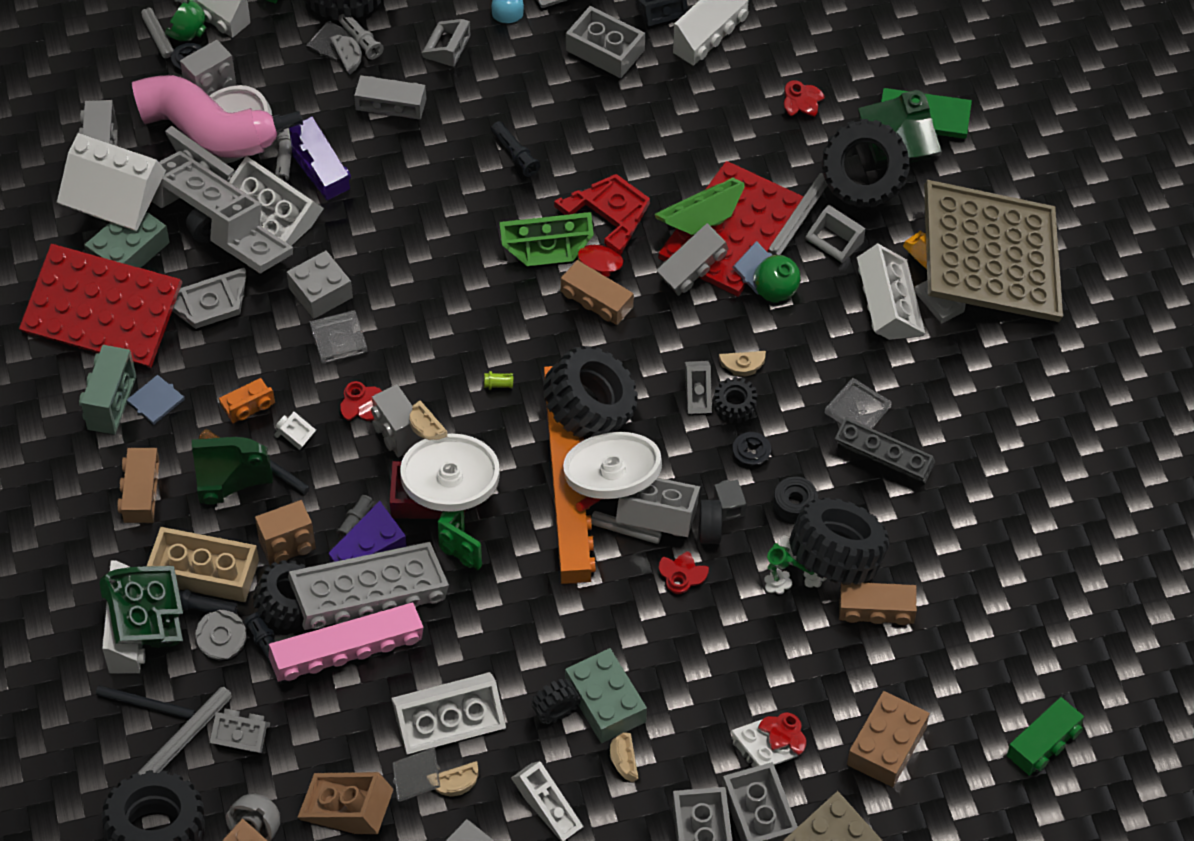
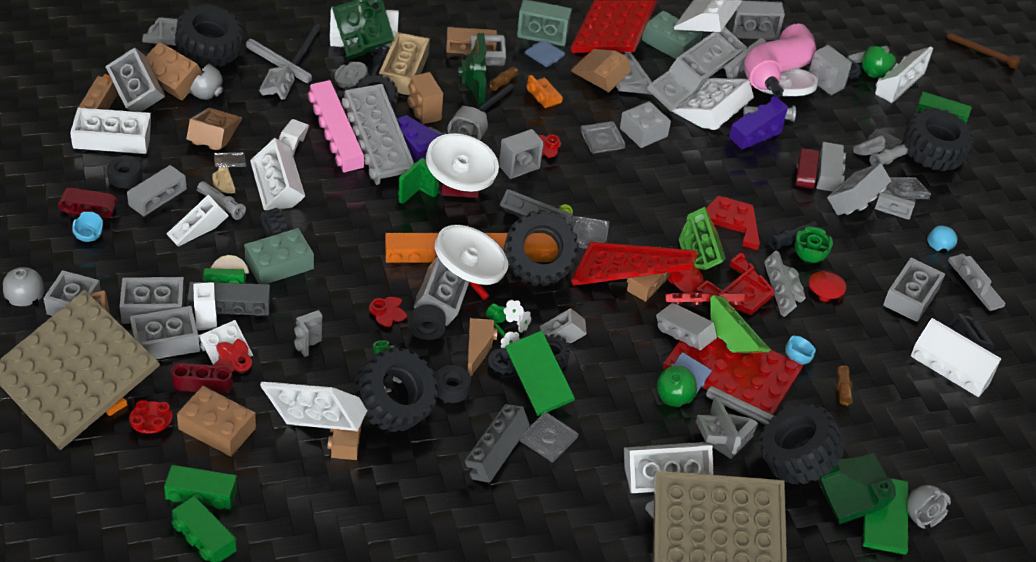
camera: 85 degrees right, 10 degrees down
white bracket [274,412,316,450] -> none
tan plate [410,401,447,440] -> none
dark grey brick [714,479,746,521] -> none
tan plate [719,351,766,376] -> none
red plate [784,80,825,117] -> none
none -> red dish [129,400,172,433]
none -> green brick [164,465,237,510]
none -> dark red beam [171,363,233,394]
none -> dark grey brick [188,282,270,315]
none -> white slope [194,282,217,330]
none -> light grey pin [197,181,246,220]
none -> green bracket [204,268,246,284]
none -> white slope [260,382,367,431]
none -> white slope [279,119,309,155]
none -> light grey bracket [294,310,322,357]
none -> light grey brick [448,106,488,141]
none -> medium nougat slope [467,318,497,377]
none -> light grey tile [470,35,506,66]
none -> white plant [486,300,531,348]
none -> dark grey brick [500,189,577,231]
none -> green tile [505,331,575,416]
none -> red wing [571,242,698,286]
none -> medium nougat slope [572,49,631,92]
none -> clear tile [573,216,609,249]
none -> red wing [666,293,745,305]
none -> light grey bracket [696,396,741,454]
none -> red wing [706,196,760,250]
none -> light grey bracket [764,251,806,317]
none -> medium azure hair [785,335,816,365]
none -> green cylinder [794,227,833,263]
none -> dark red beam [795,148,819,189]
none -> red dish [808,271,846,302]
none -> light grey brick [827,163,891,215]
none -> clear orange pin [836,366,853,405]
none -> clear tile [886,177,931,199]
none -> light grey cylinder [907,485,951,528]

